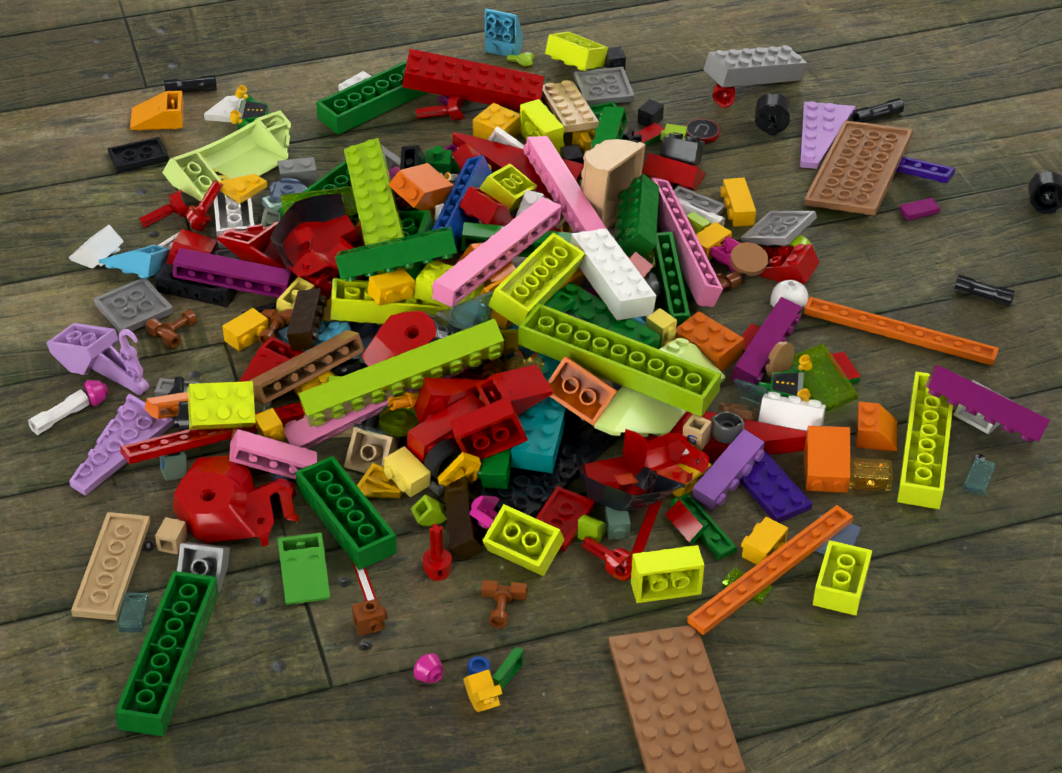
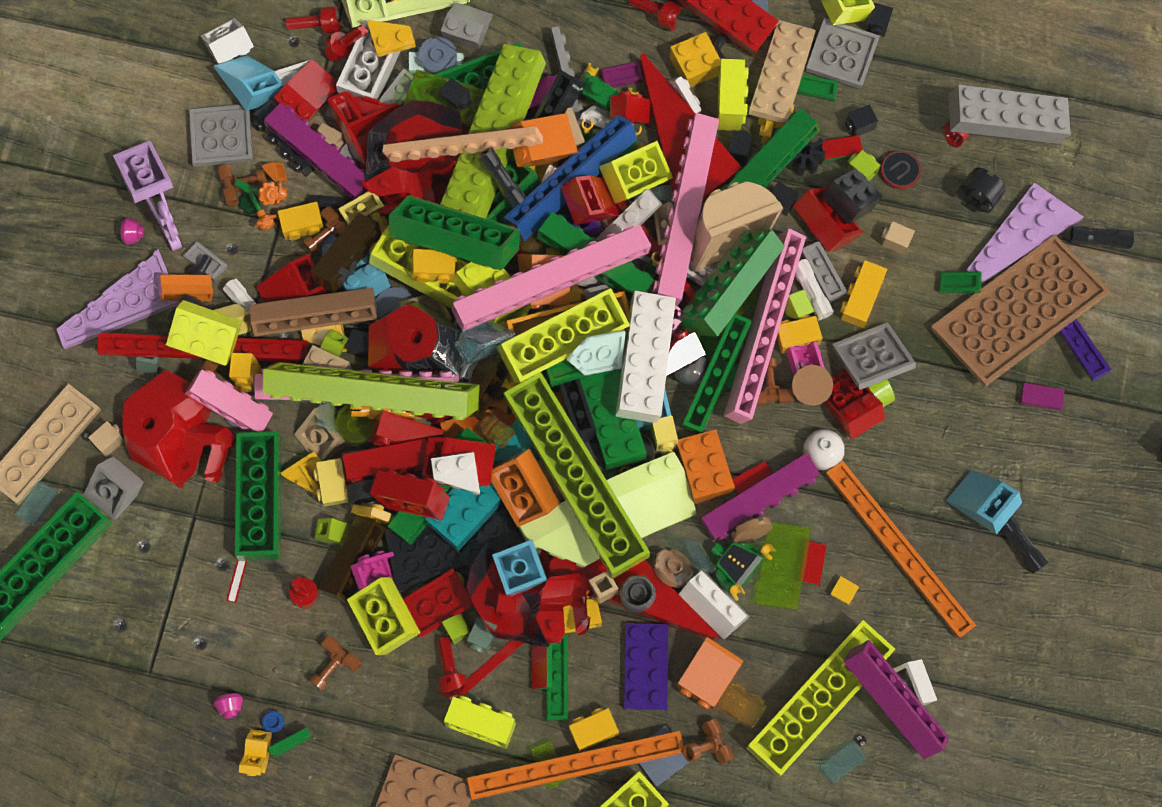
camera: 30 degrees right, 30 degrees up
white axle [28,390,90,435] -> none
bright green slope [278,533,330,605] -> none
dark orange brick [352,598,388,636] -> none
medium lavender brick [693,429,765,511] -> none
orange slope [855,402,897,451] -> none
none -> orange plant [234,179,287,231]
none -> dark green tile [240,193,261,214]
none -> orange slope [261,162,288,182]
none -> light nougat plate [383,126,543,162]
none -> white wing [431,452,480,495]
none -> black brick [438,78,471,112]
none -> black axle [477,147,526,208]
none -> medium azure slope [493,540,547,596]
none -> light aqua tile [567,330,625,375]
none -> dark orange bar [682,718,735,765]
none -> yellow tile [830,576,859,606]
none -> tan brick [881,222,915,255]
none -> green tile [940,271,982,294]
none -> medium azure slope [946,470,1022,534]

